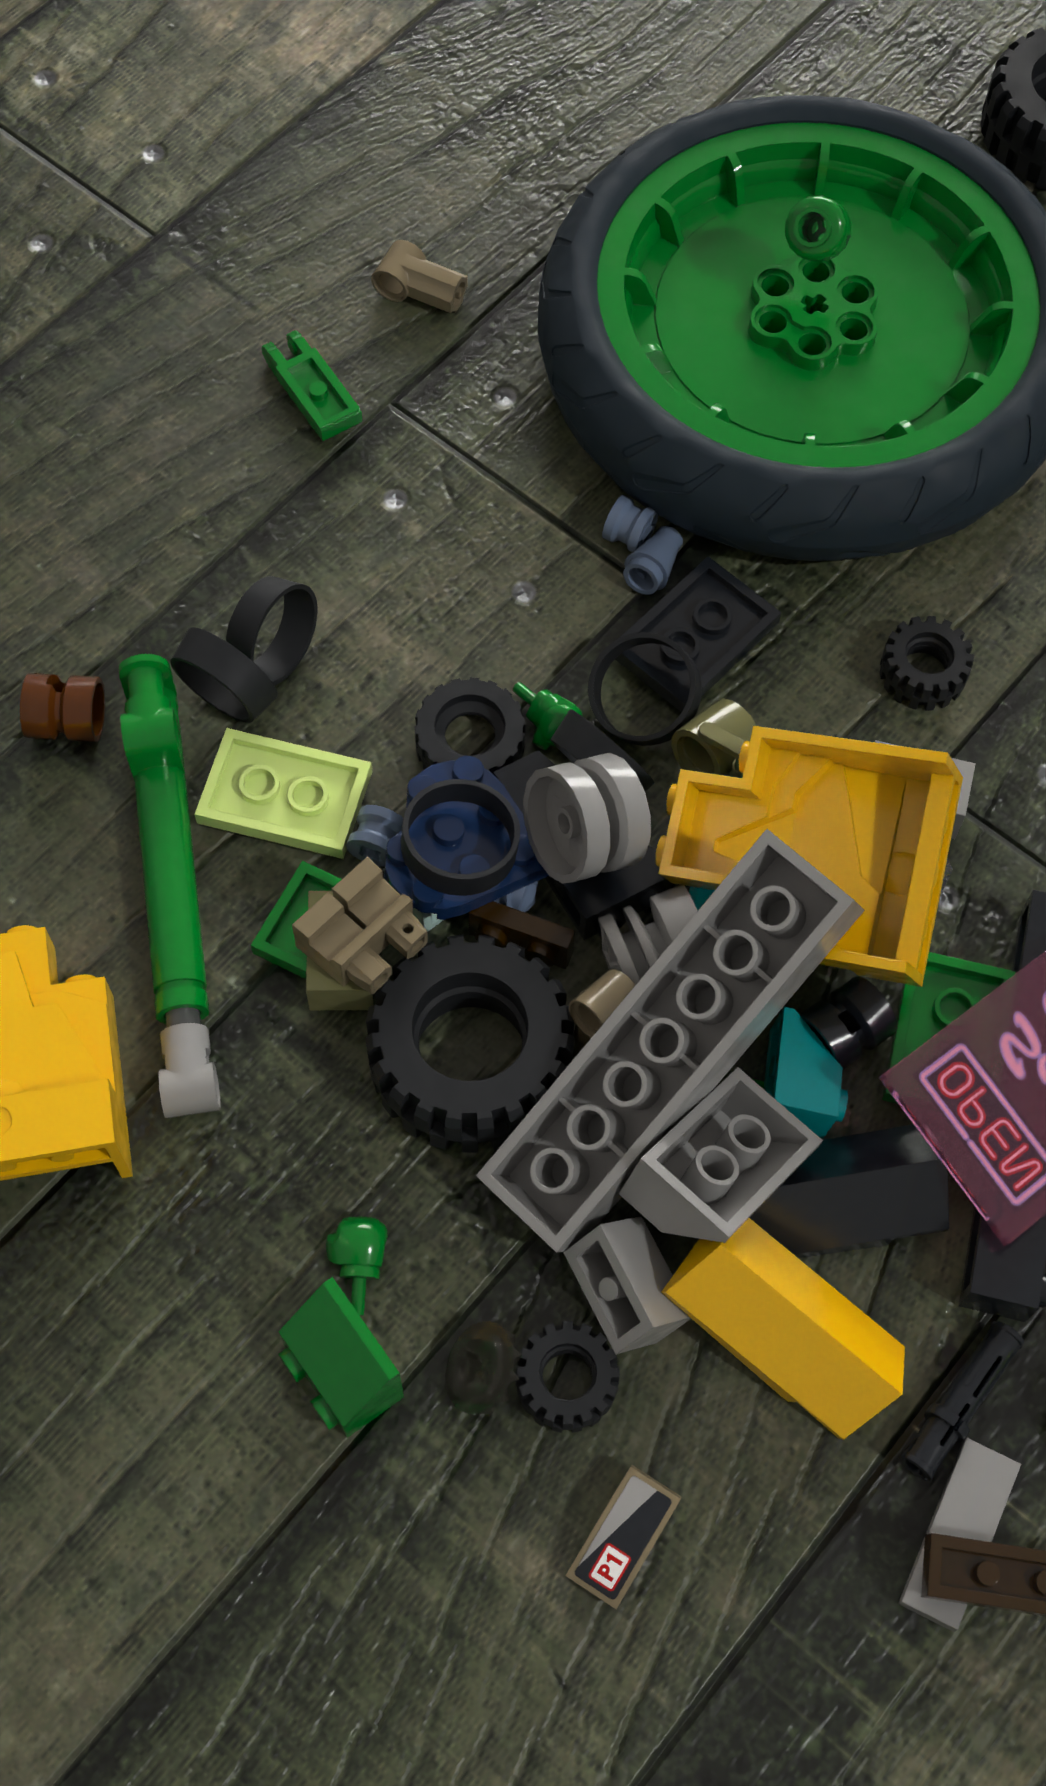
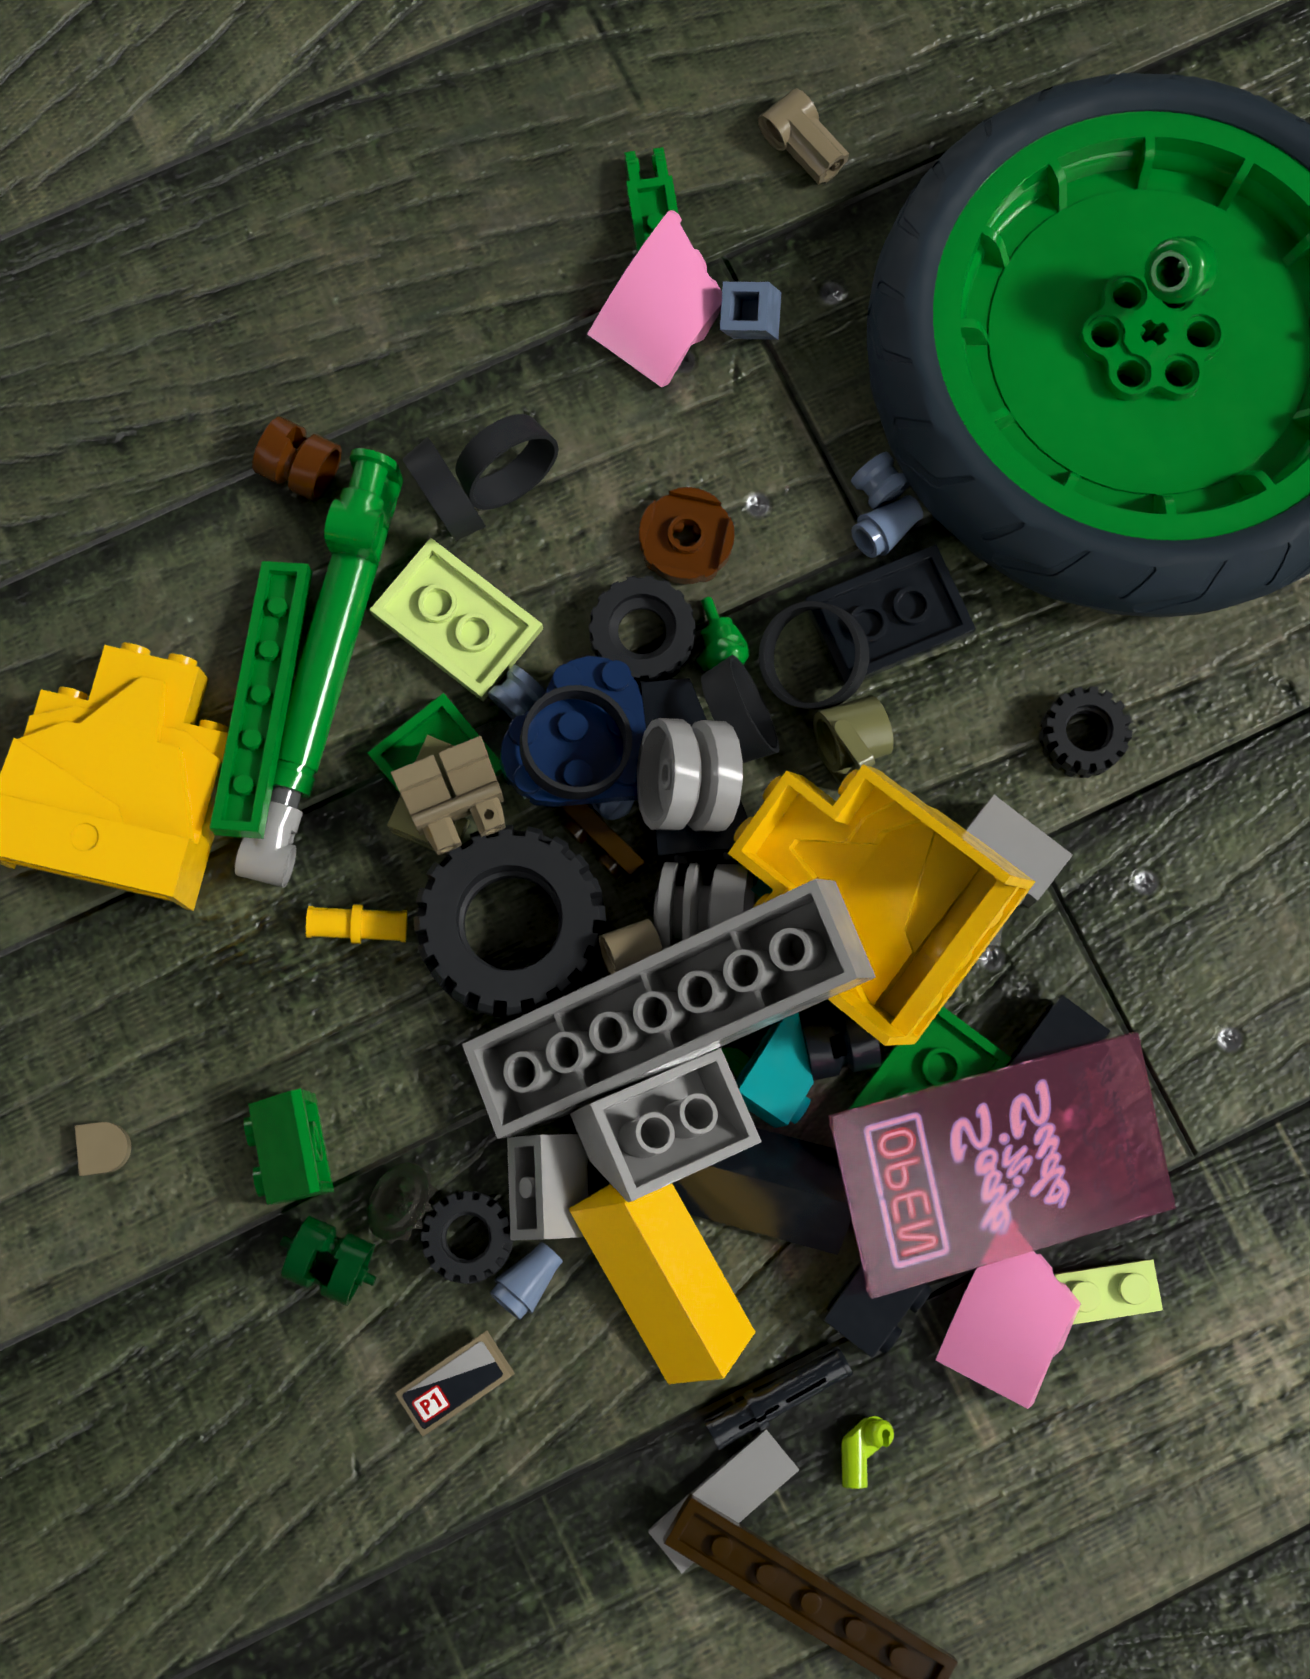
camera: 20 degrees right, 15 degrees up
green piece [326,1217,388,1316] -> none
none -> dark tan tile [75,1122,131,1176]
none -> green plate [210,561,313,839]
none -> dark green wheel [280,1216,377,1306]
none -> yellow pin [306,904,408,944]
none -> sand blue cone [490,1242,563,1320]
none -> bright pink slope [588,210,722,387]
none -> reddish brown plate [639,487,734,584]
none -> sand blue brick [720,282,781,340]

